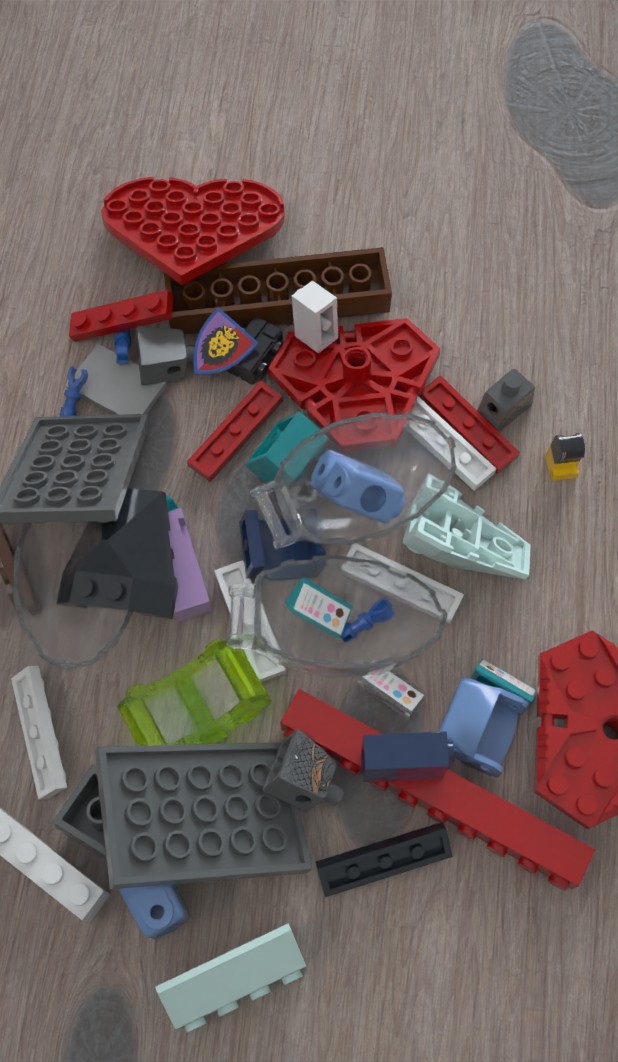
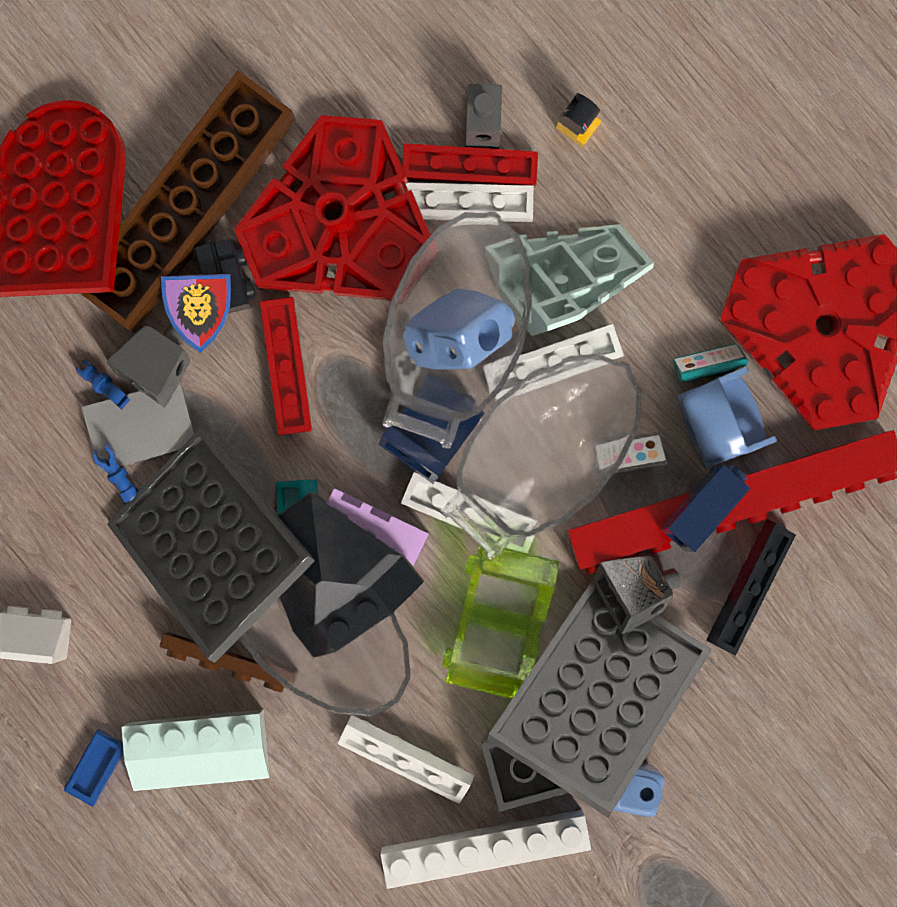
camera: 50 degrees left, 20 degrees up
red plate [69,289,173,342] -> none
light aqua slope [155,923,306,1033] -> none
teal brick [245,411,326,488] -> none
slope [285,577,353,638] -> none
white brick [292,281,338,353] -> none
blue piece [340,598,395,642] -> none

